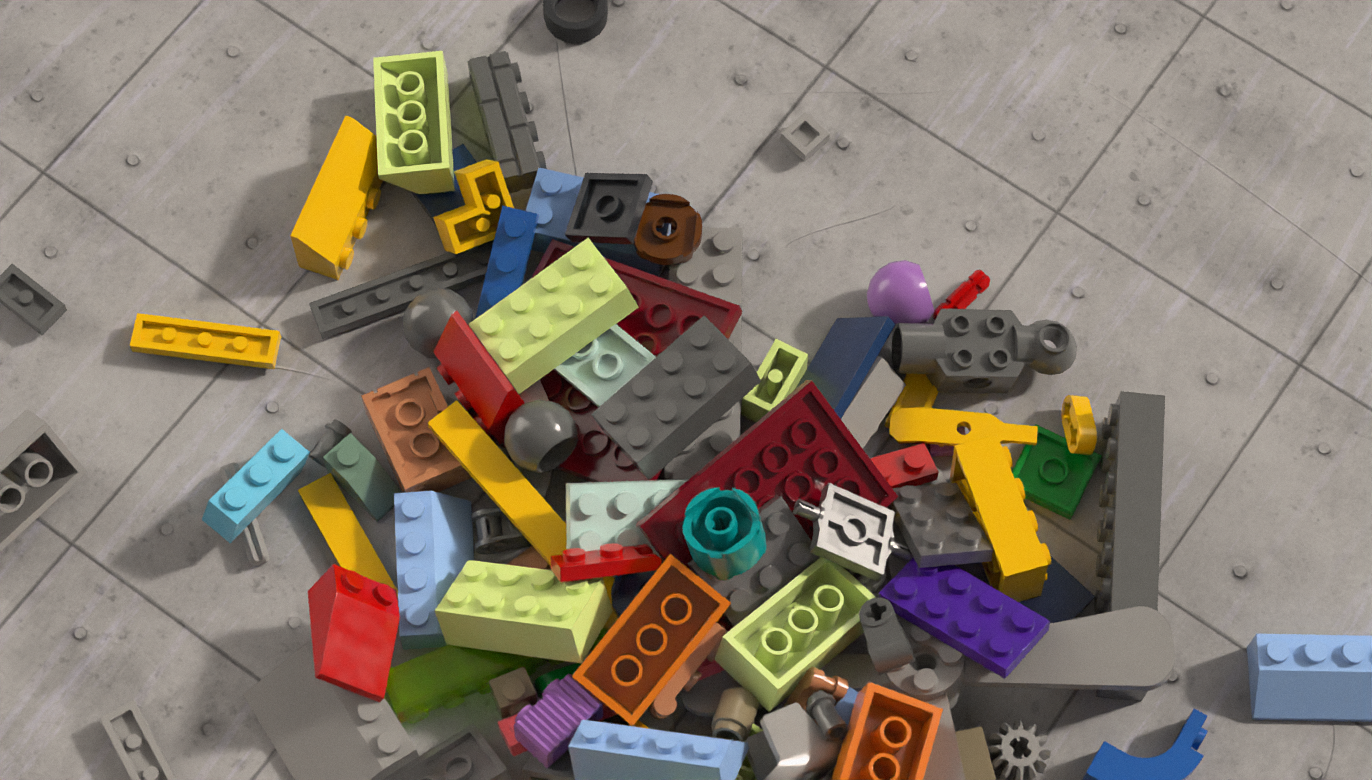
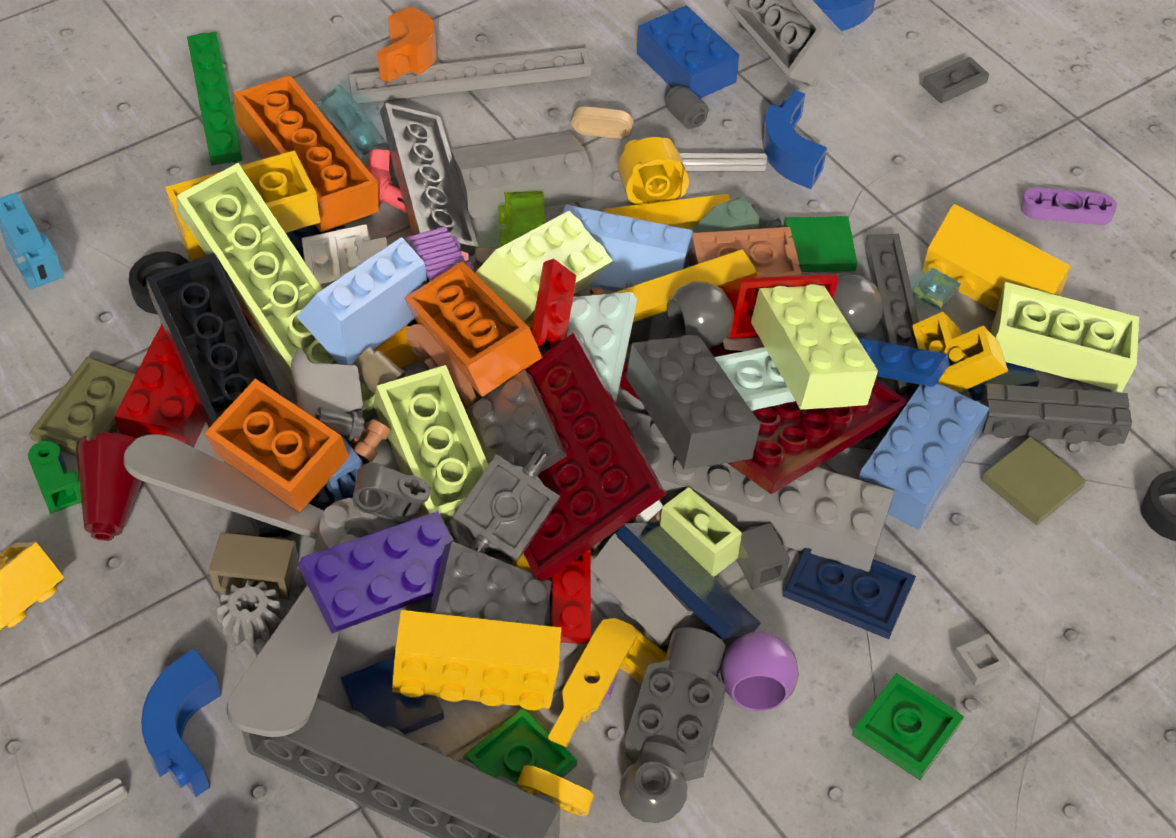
camera: 110 degrees right, 15 degrees down
yellow plate [130,313,281,369] -> none
medium azure brick [202,429,310,543] -> none
red slope [307,564,400,703] -> none
black plate [565,173,653,244] -> none
reddish brown plate [633,194,702,265] -> none
teal brick [683,487,767,581] -> none
red axle [932,270,991,320] -> none
none -> tan tile [571,107,634,139]
none -> yellow brick [618,137,689,205]
none -> blue brick [637,5,739,99]
none -> dark grey brick [665,85,709,129]
none -> dark grey brick [736,523,790,590]
none -> blue arch [762,90,827,189]
none -> dark blue tile [783,547,916,639]
none -> green tile [784,216,857,272]
none -> green plate [852,673,964,780]
none -> clear light blue plate [913,268,961,311]
none -> olive tile [982,437,1086,525]
none -> medium lavender beam [1021,187,1117,225]

